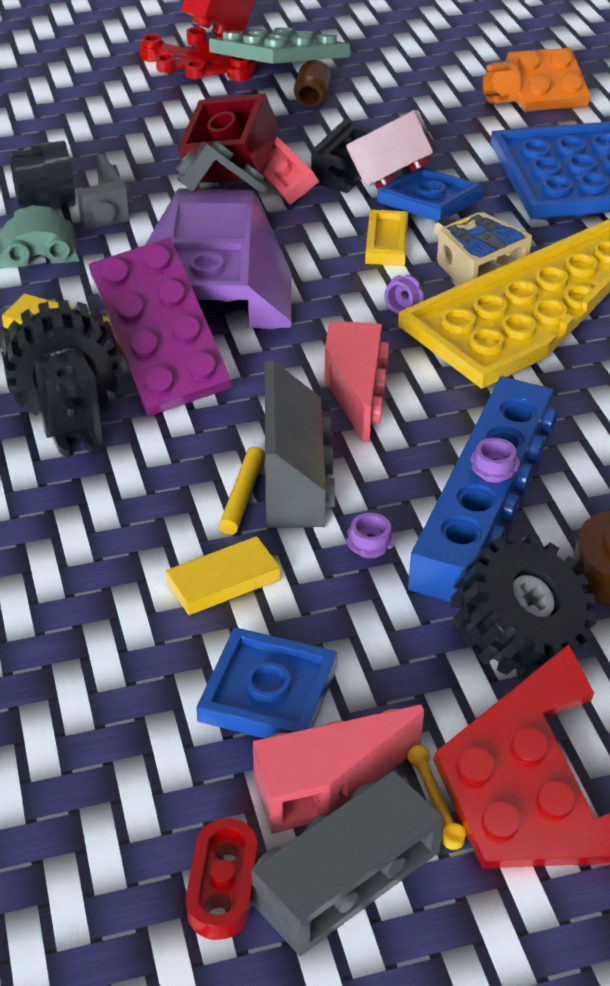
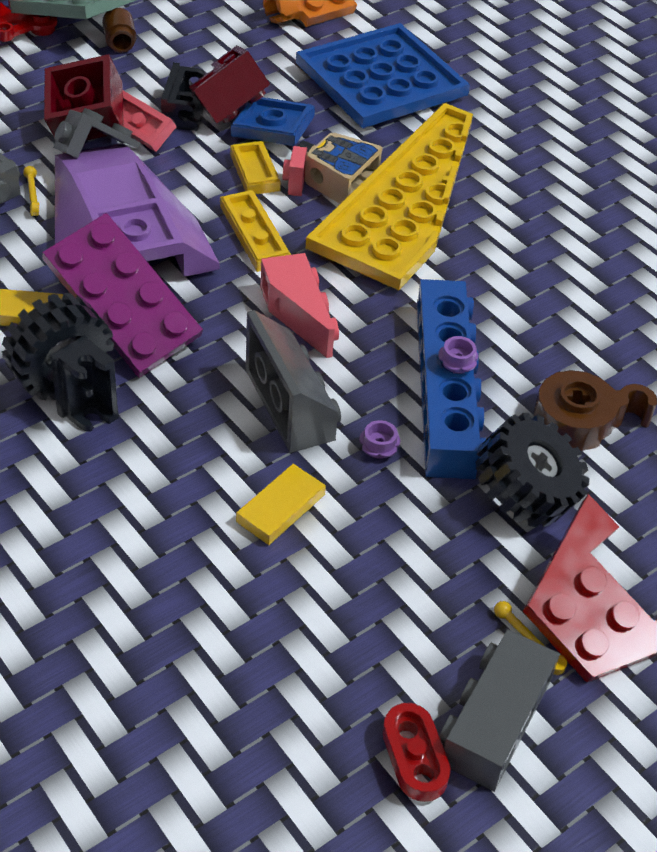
camera: 25 degrees left, 5 degrees up
blue plate [196,627,338,739] -> none
yellow piece [219,446,265,535] -> none
coral slope [253,705,424,834] -> none
medium lavender plate [385,275,424,314] -> none
none -> yellow hinge [23,166,39,216]
none -> yellow tile [220,190,291,272]
none -> coral plate [282,146,307,196]

